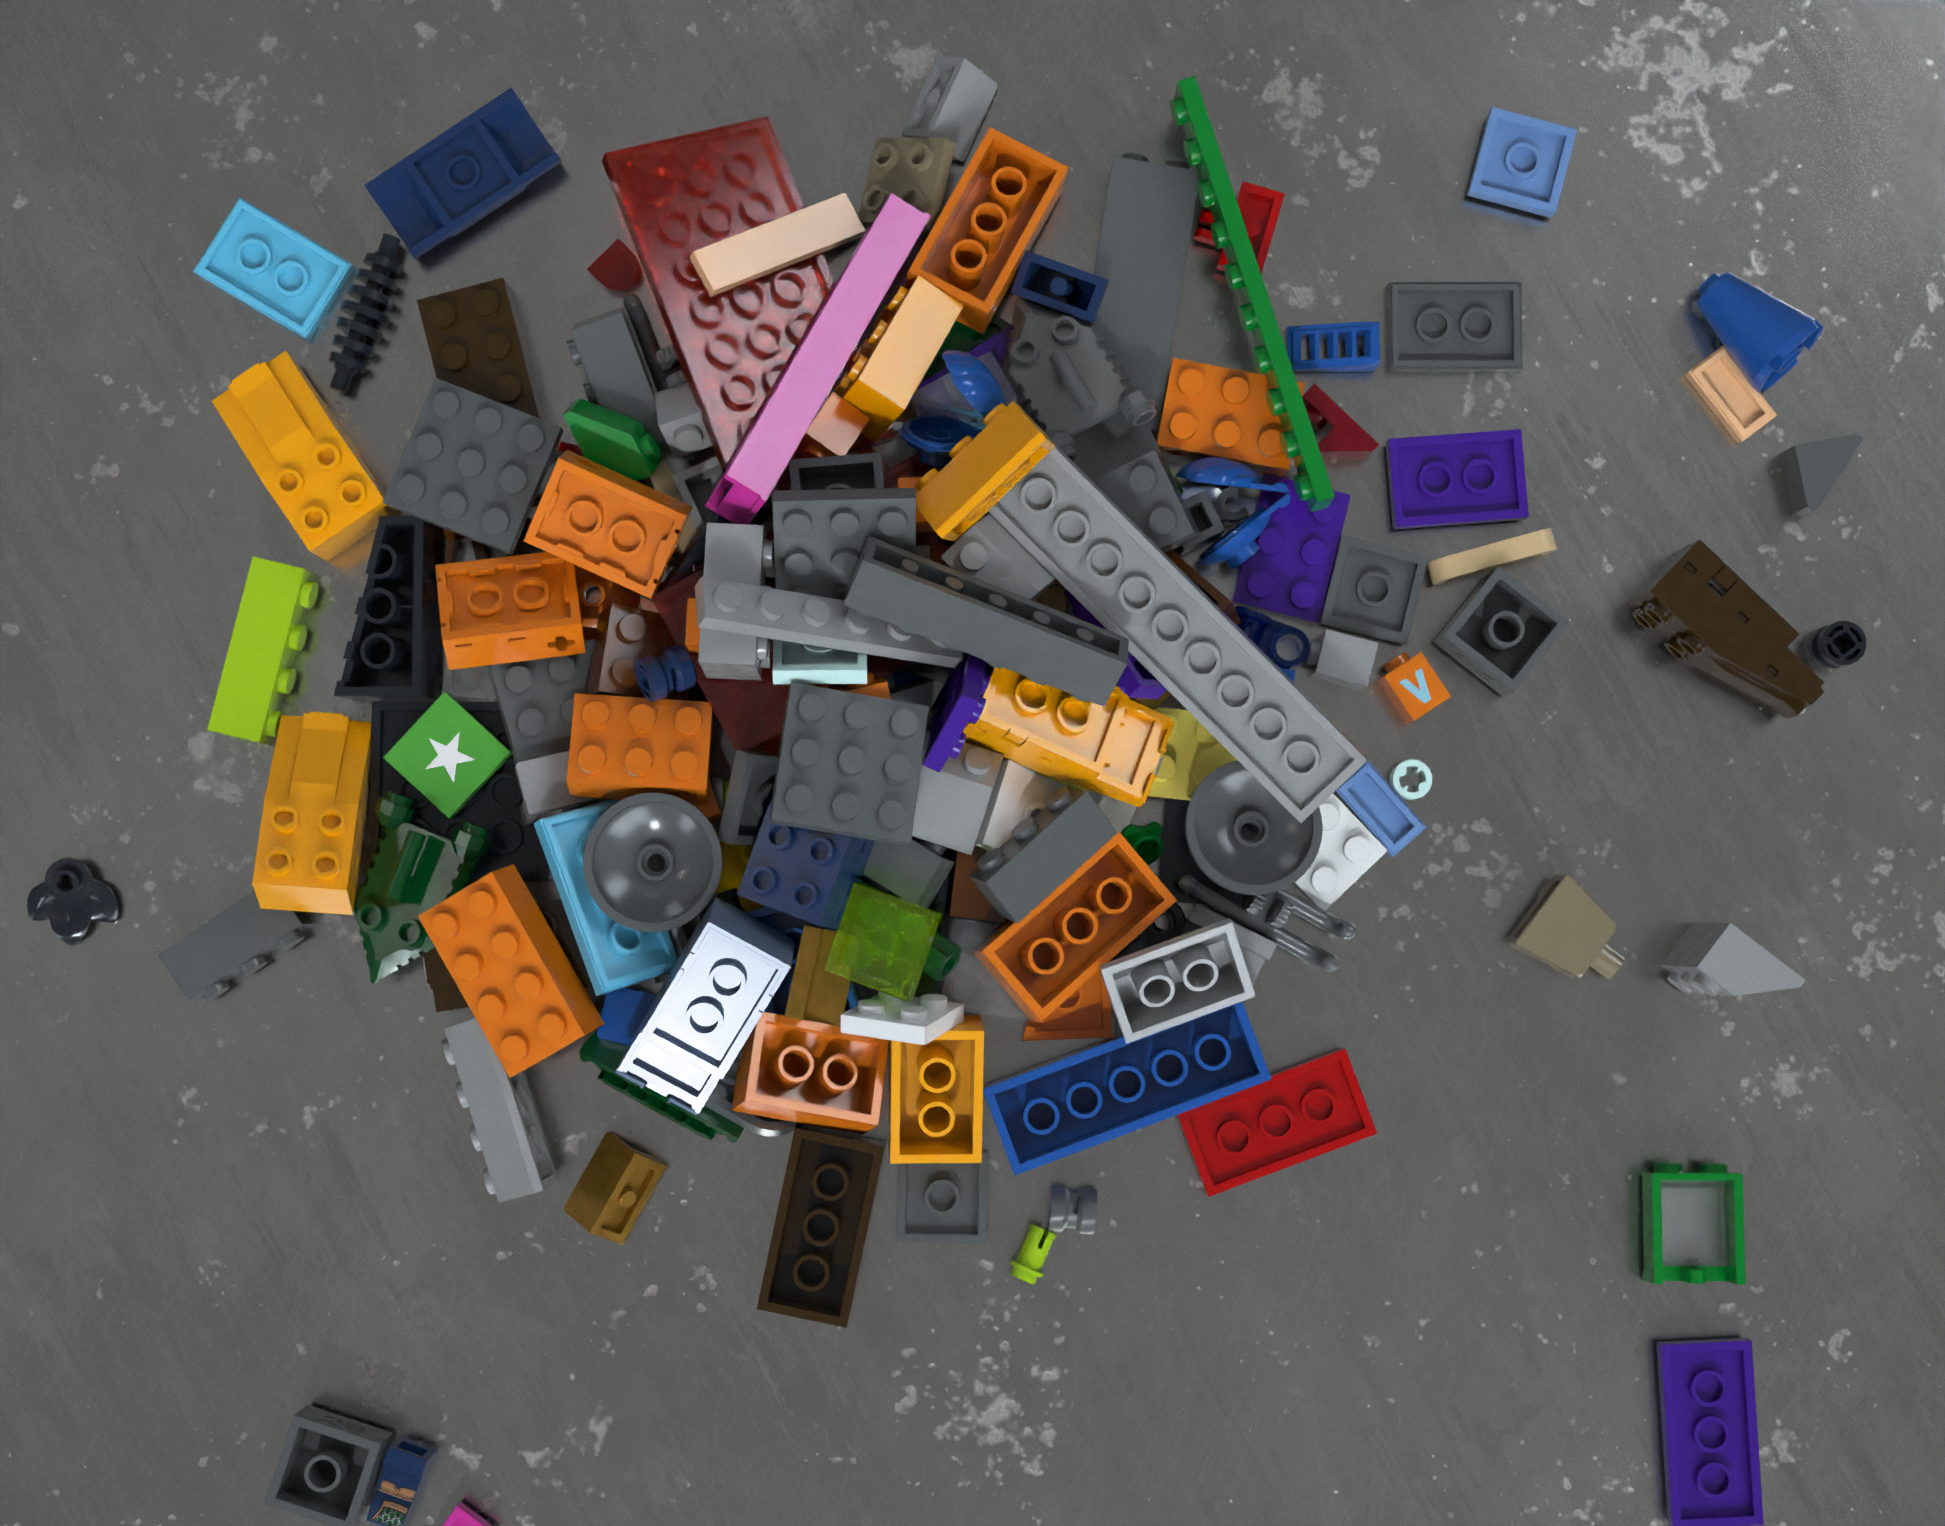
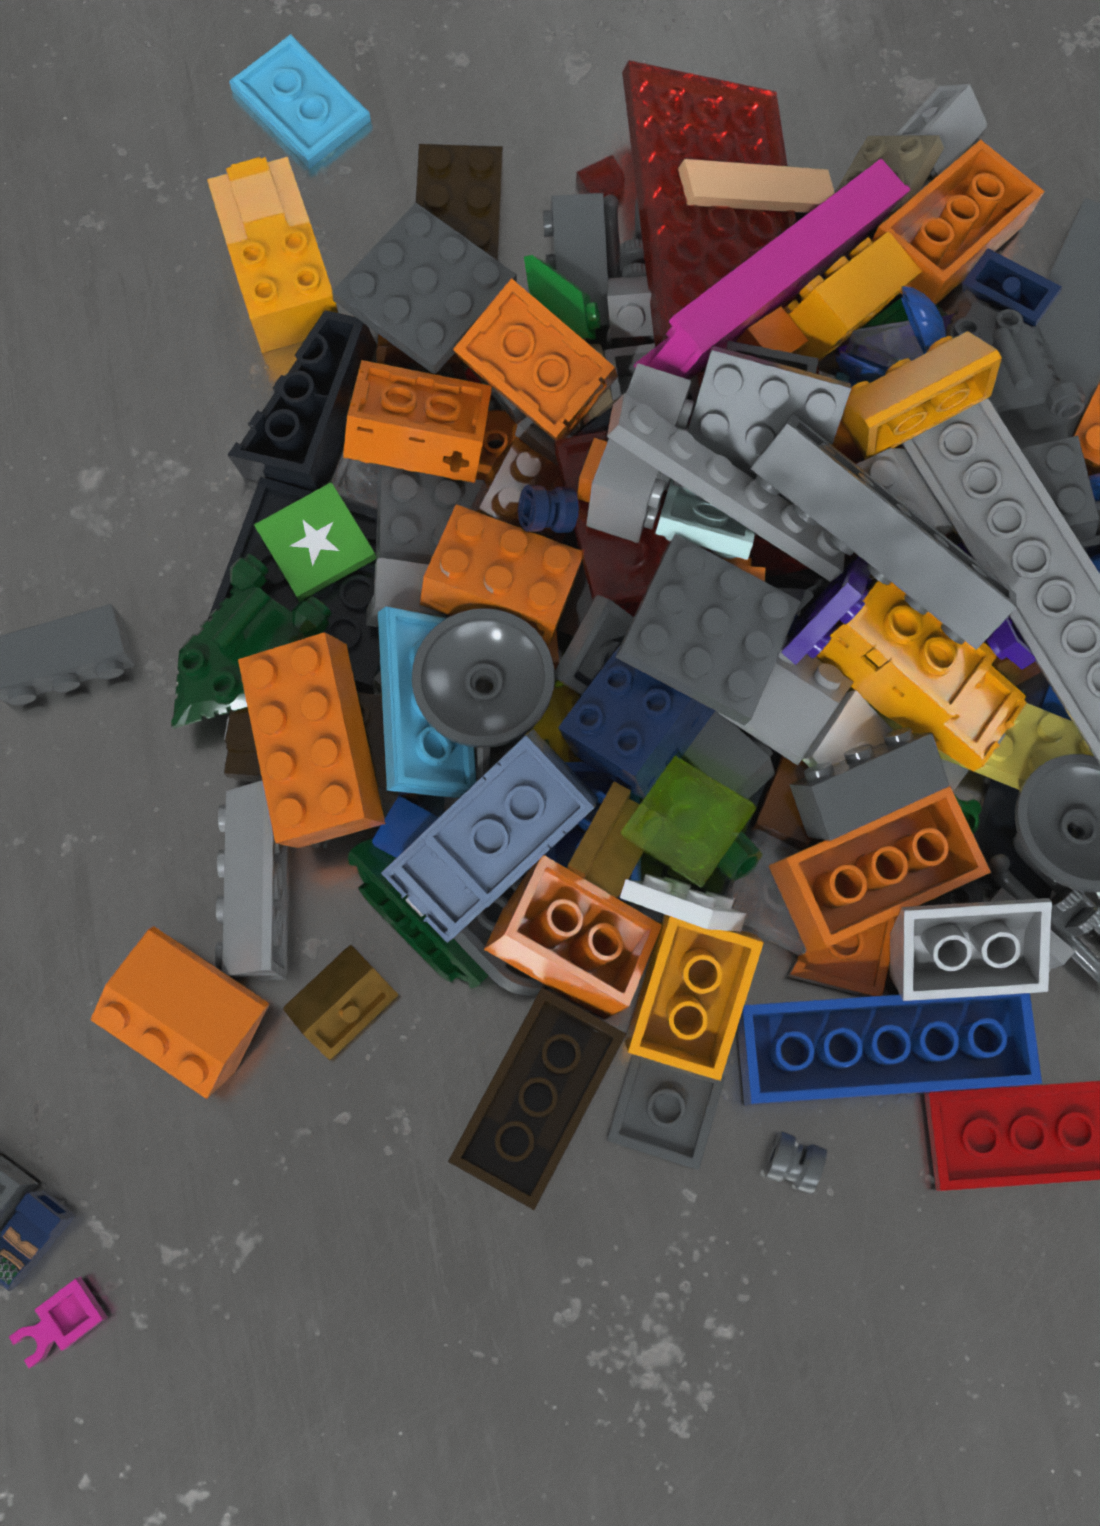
camera: 15 degrees right, 10 degrees down
lime brick [207,556,318,746] -> none
light orange piece [252,711,371,915] -> none
black piece [329,233,401,393] -> none
dark blue piece [364,87,562,259] -> none
lime pin [1010,1223,1057,1285] -> none
none -> orange slope [90,926,270,1099]

